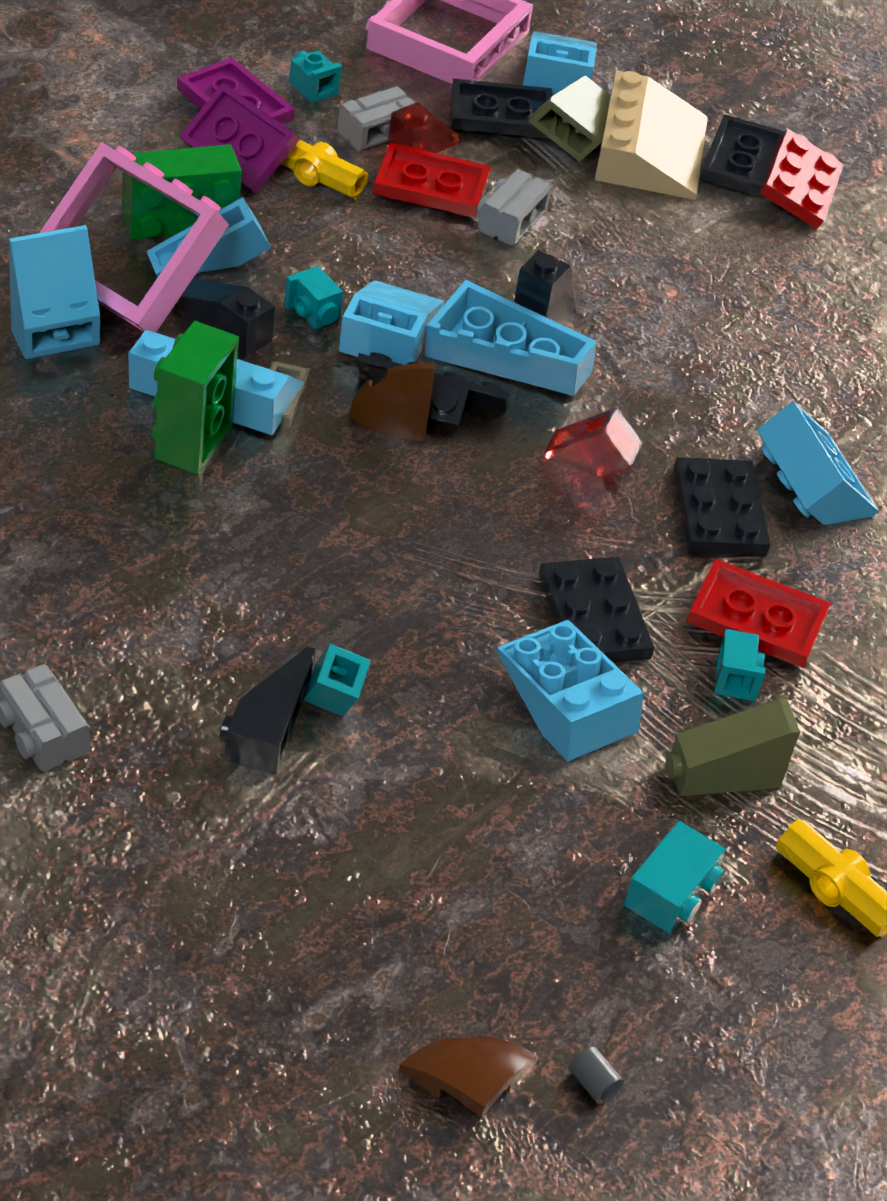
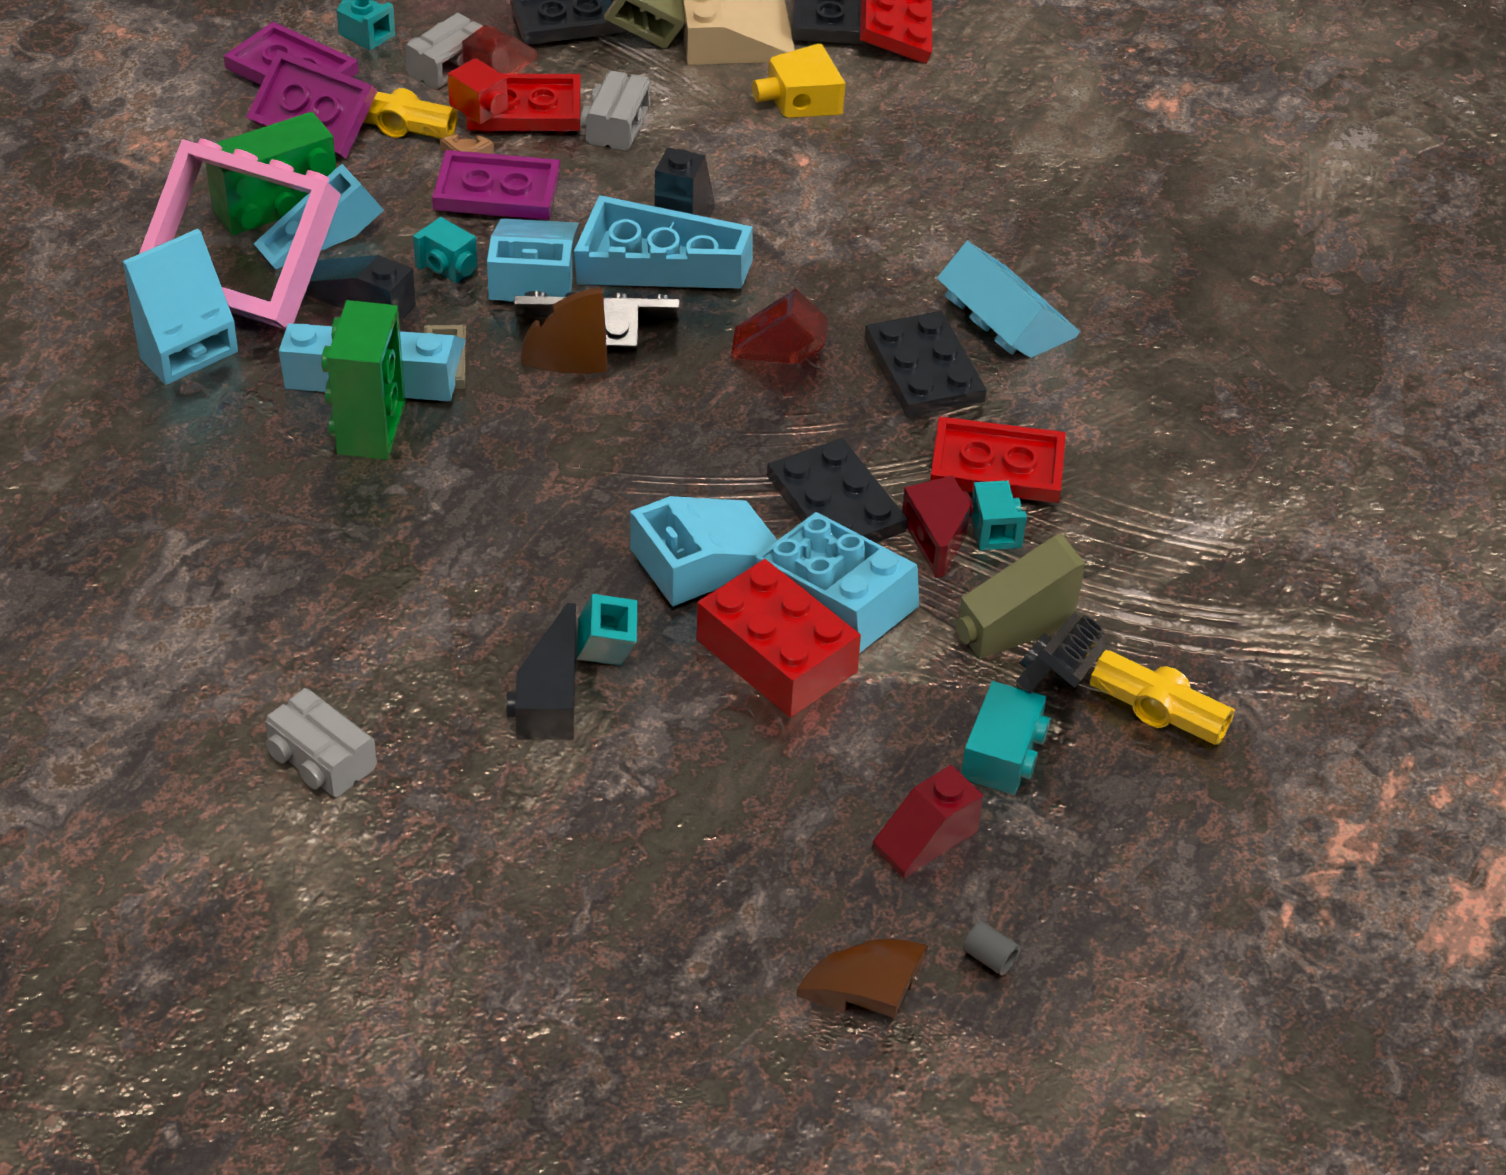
camera: 10 degrees left, 0 degrees up
none -> magenta plate [432,150,560,220]
none -> medium nougat tile [440,134,494,154]
none -> red brick [448,58,508,124]
none -> medium azure slope [630,496,777,606]
none -> red brick [696,559,861,718]
none -> yellow torso [752,44,846,118]
none -> dark red slope [872,765,984,878]
none -> dark red slope [902,475,973,578]
none -> black bracket [1016,612,1109,693]

